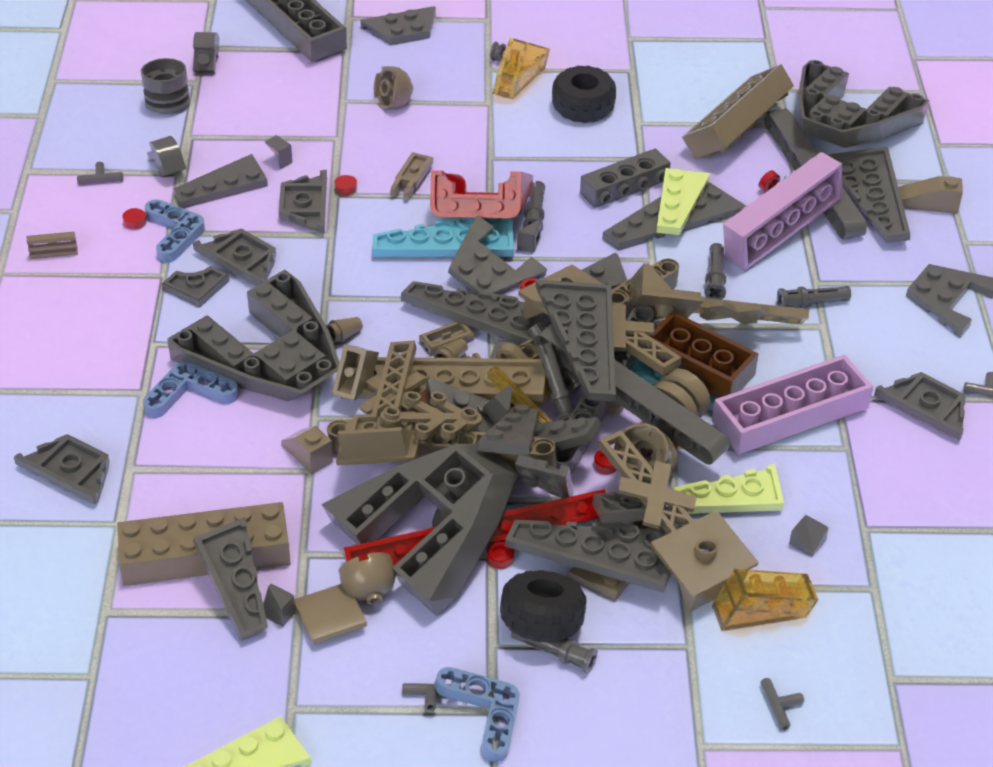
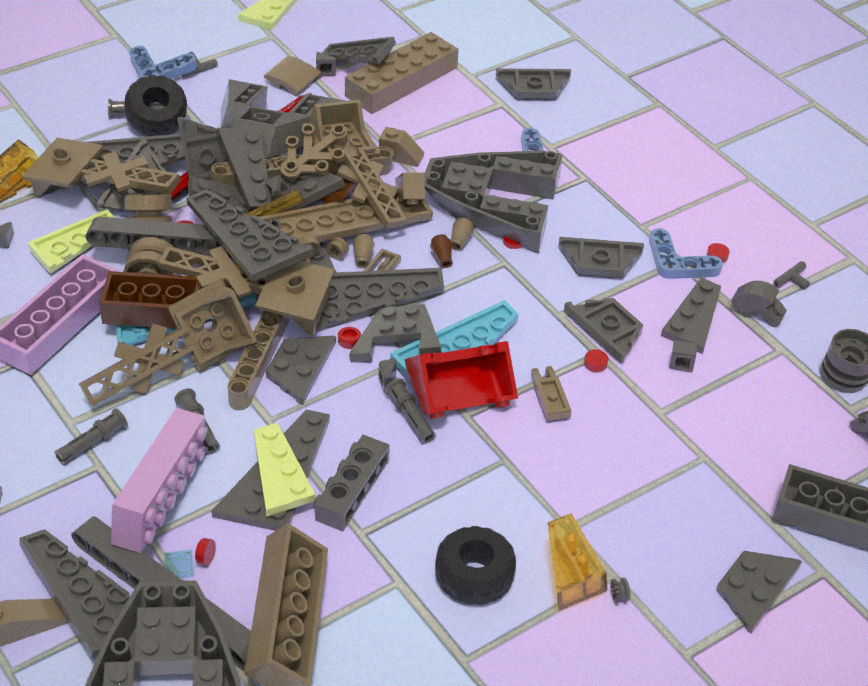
camera: 145 degrees right, 0 degrees up
dark tan tile [27,231,78,259] -> none
dark grey tile [161,266,230,307] -> none
dark tan cylinder [338,553,396,604] -> none
dark tan cylinder [373,66,413,109] -> none
none -> reddish brown cone [430,234,453,268]

